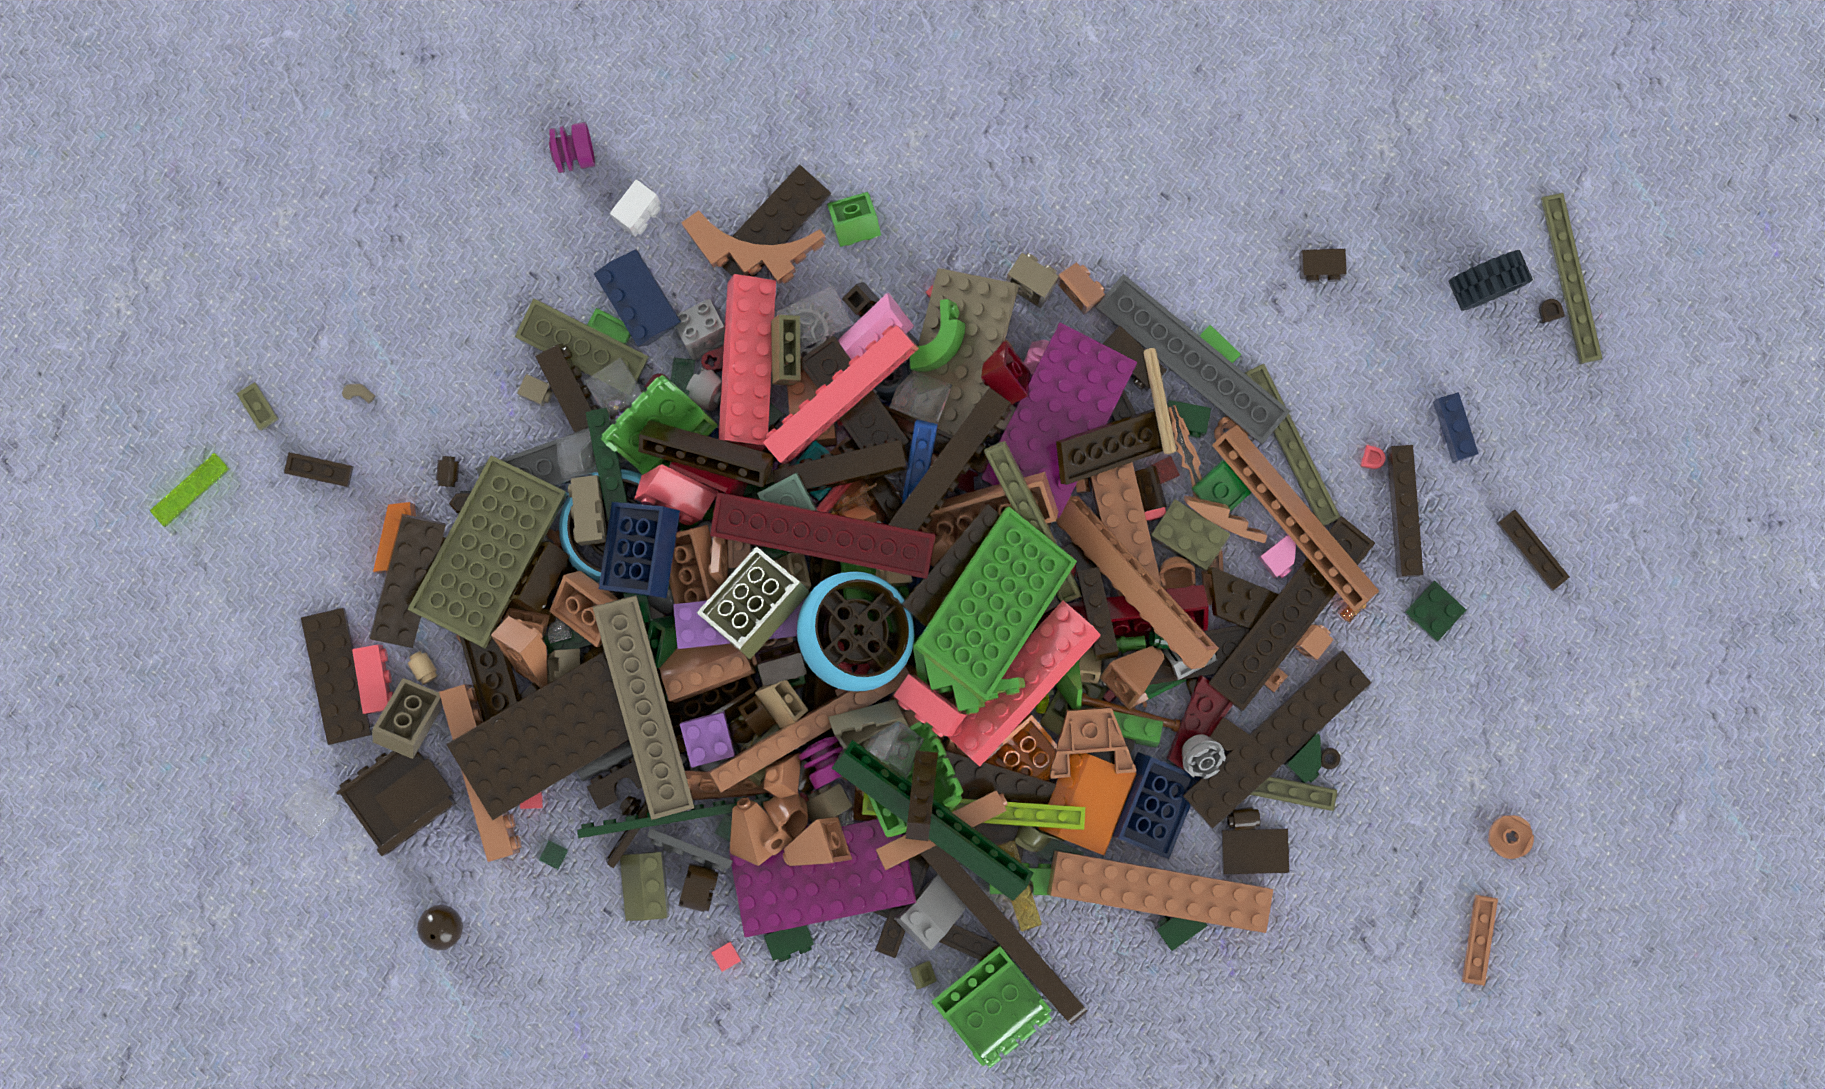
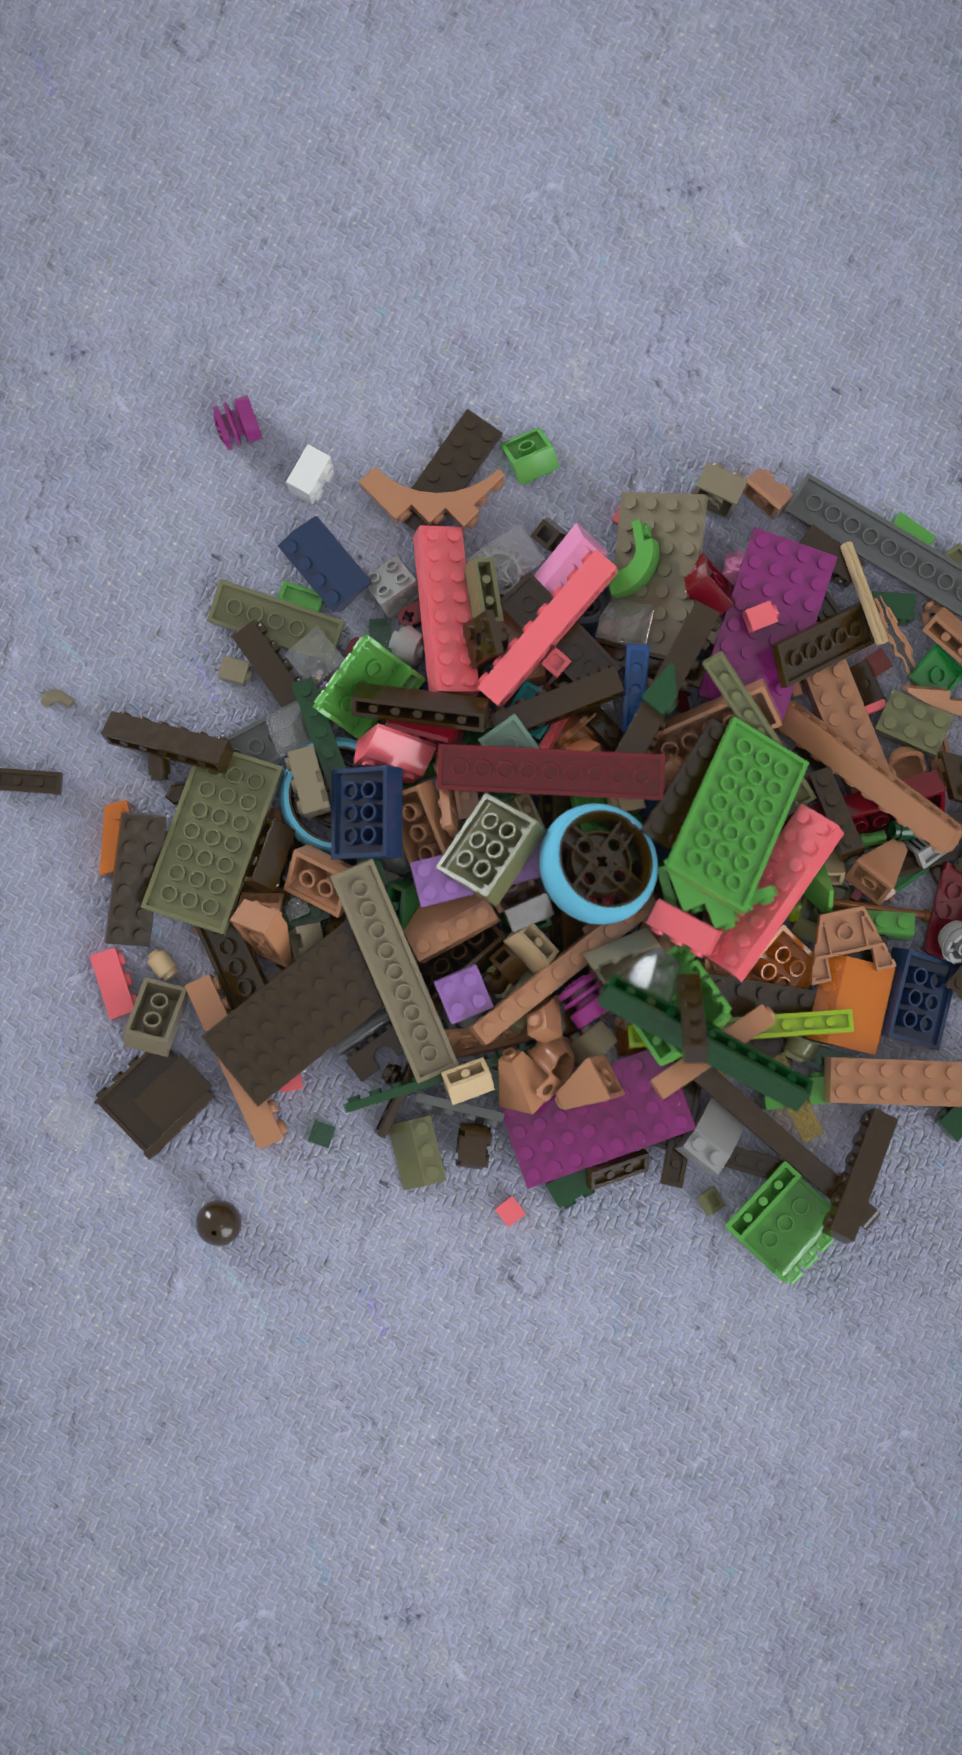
camera: 10 degrees left, 0 degrees up
dark brown plate [301,608,372,745] -> none
none -> dark brown brick [101,711,234,774]
none -> tan brick [441,1057,495,1105]
none -> dark brown piece [462,610,510,669]
none -> coral tile [540,647,572,678]
none -> dark brown plate [586,1148,649,1191]
none -> dark green slope [641,662,677,718]
none -> coral brick [741,601,779,634]
none -> dark brown brick [822,1108,898,1244]

